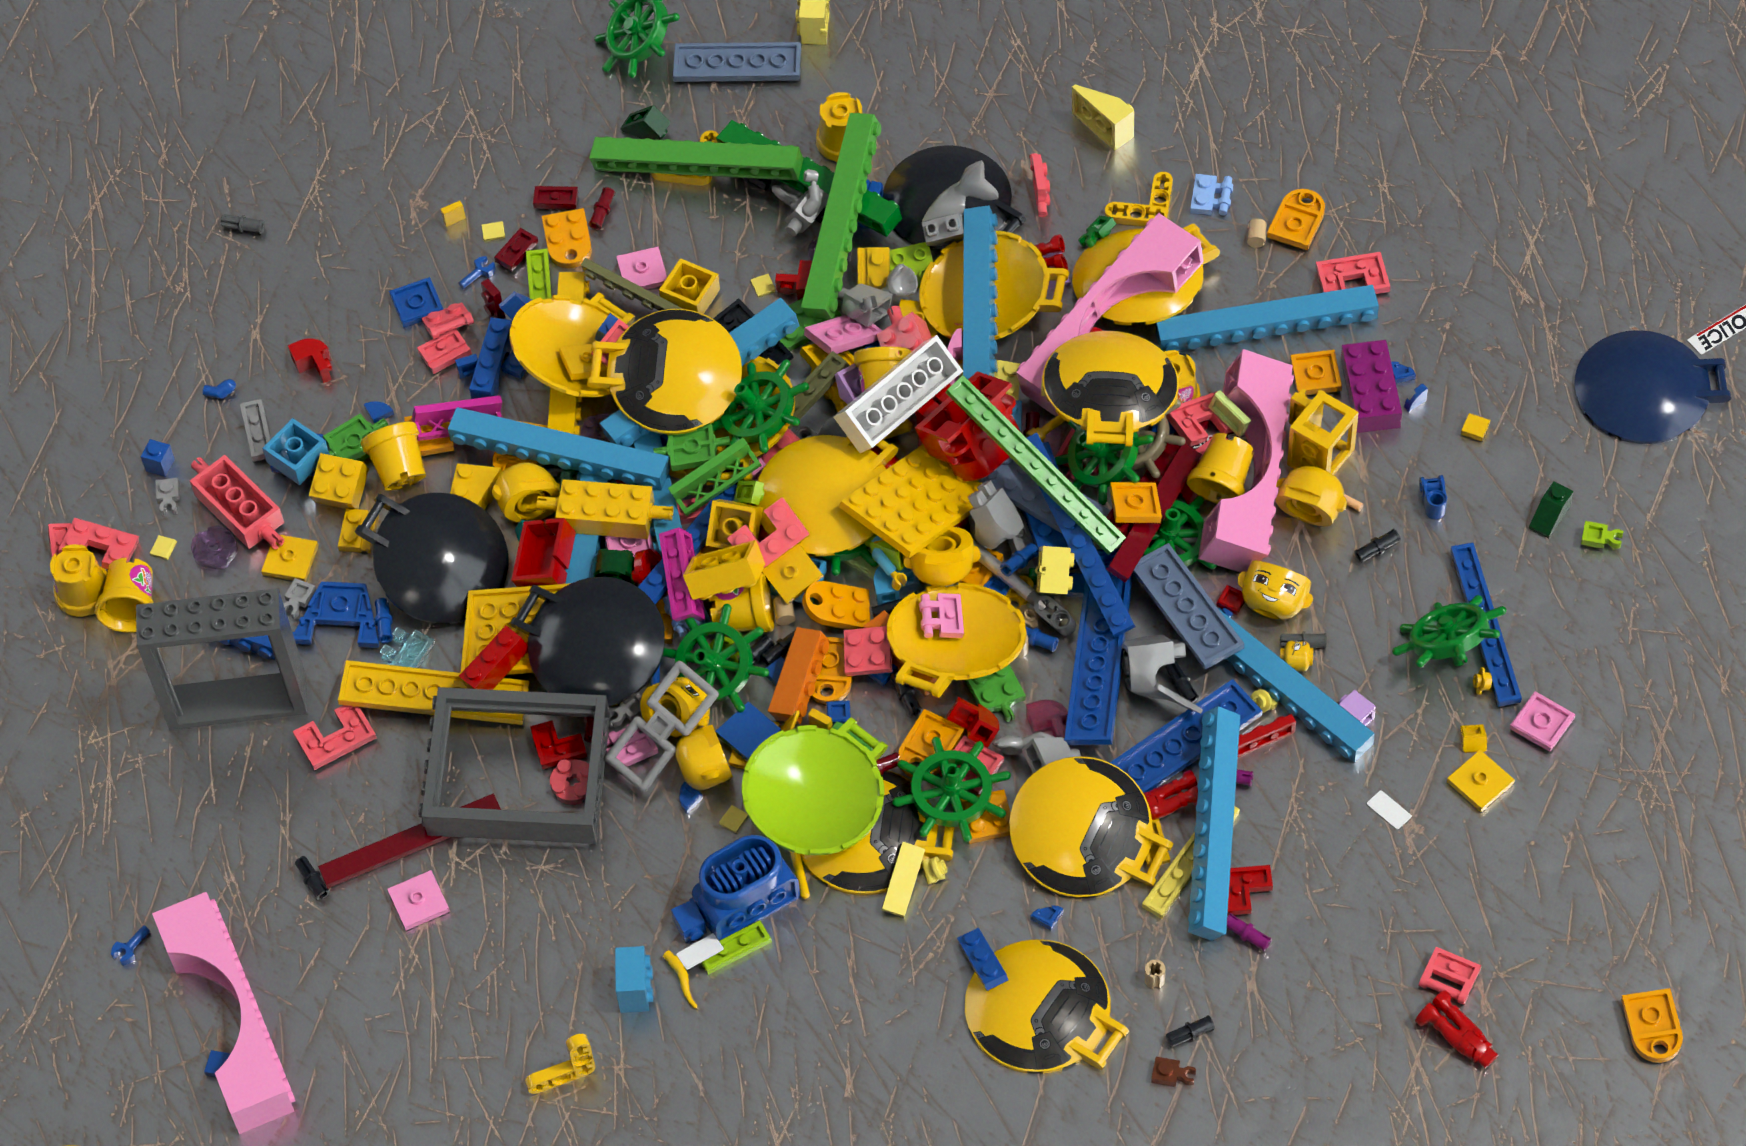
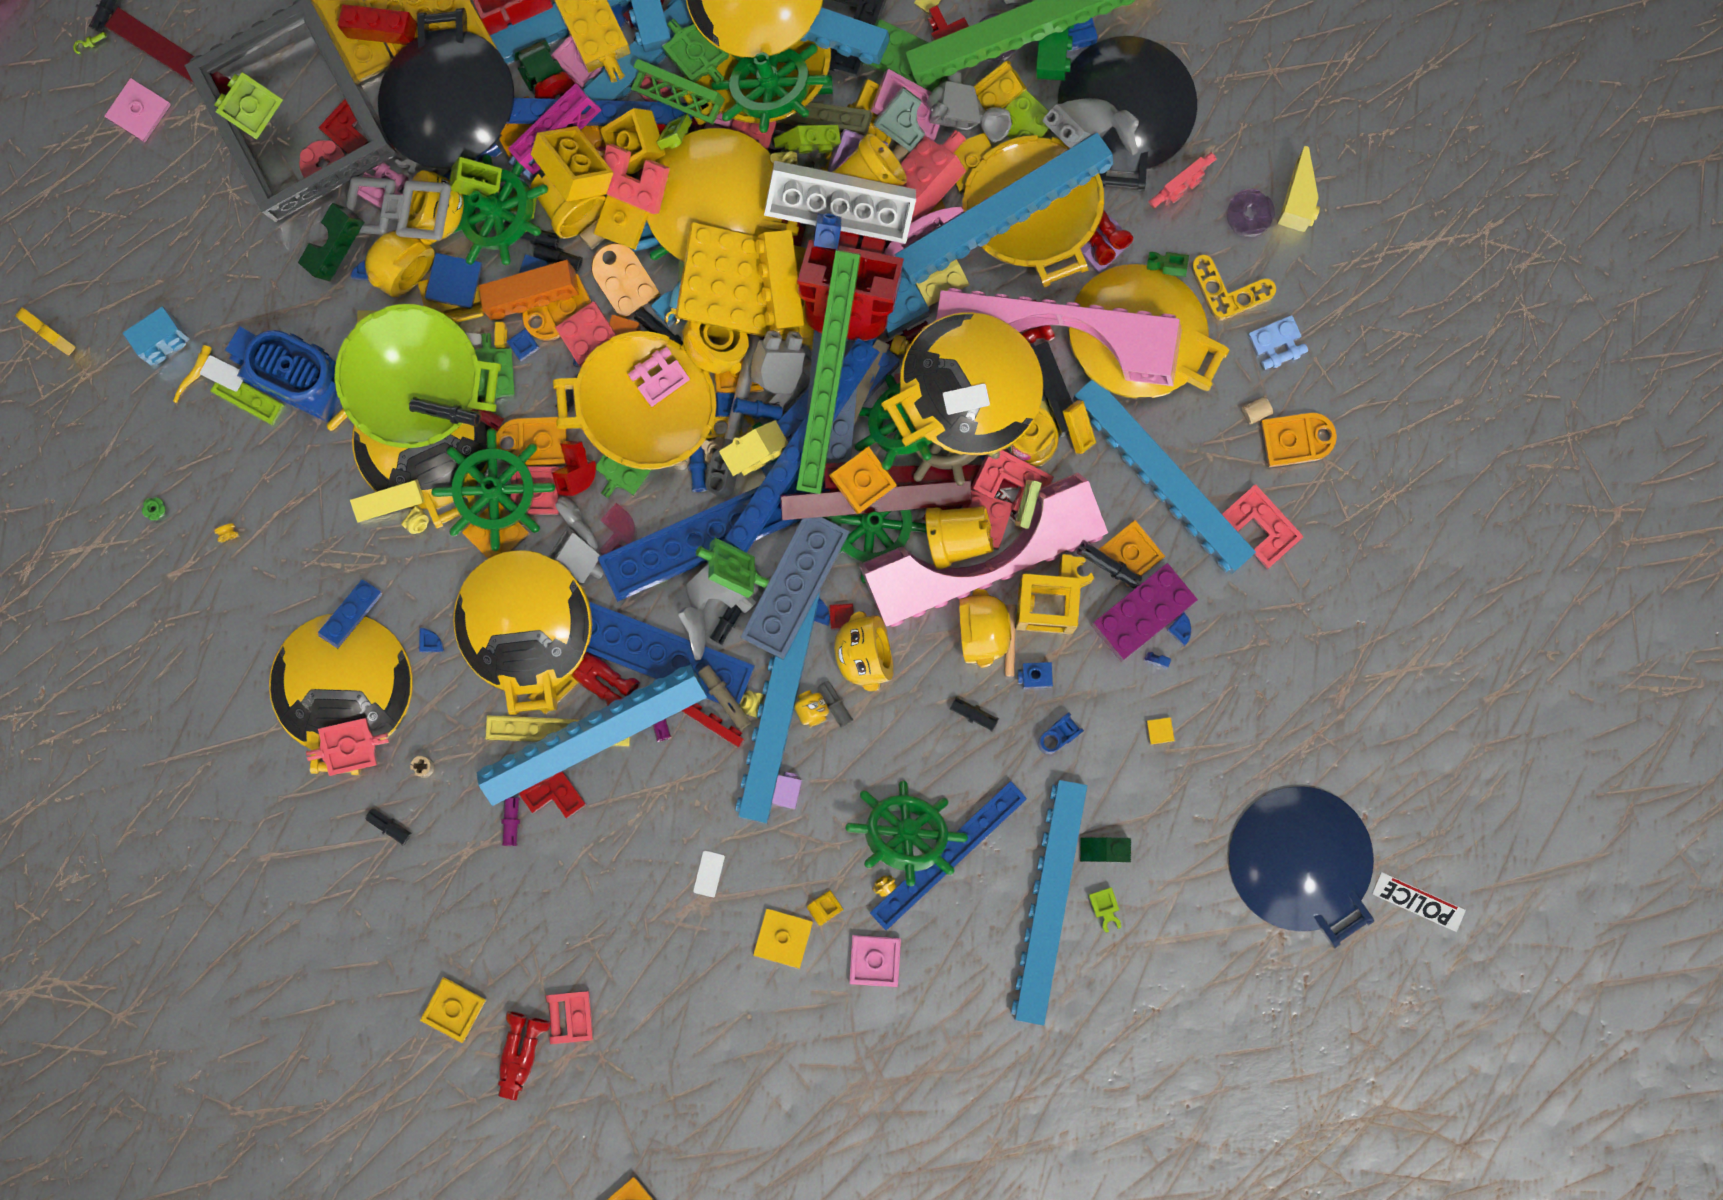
camera: 55 degrees right, 25 degrees up
copper plate [1151,1056,1196,1087] -> none
none -> lime hand [73,32,107,54]
none -> bright green plate [142,497,165,520]
none -> lime plate [214,72,283,140]
none -> yellow bush [214,523,239,543]
none -> dark green arch [298,203,365,282]
none -> coral plate [306,718,389,776]
none -> black pin [409,397,481,427]
none -> yellow plate [420,977,487,1043]
none -> lime torso [449,157,502,196]
none -> bright green plate [695,538,769,598]
none -> dark tan pin [698,665,751,731]
none -> yellow brick [755,230,804,331]
none -> light yellow plate [770,151,798,165]
none -> lime plate [774,125,841,154]
none -> blue brick [813,213,841,249]
none -> sand green tile [873,86,925,152]
none -> white sticker [943,384,990,415]
none -> dark azure brick [1011,780,1088,1026]
none -> blue brick [1018,662,1053,689]
none -> yellow tile [1063,400,1096,454]
none -> black pin [1077,541,1142,589]
none -> clear purple plate [1227,189,1275,237]

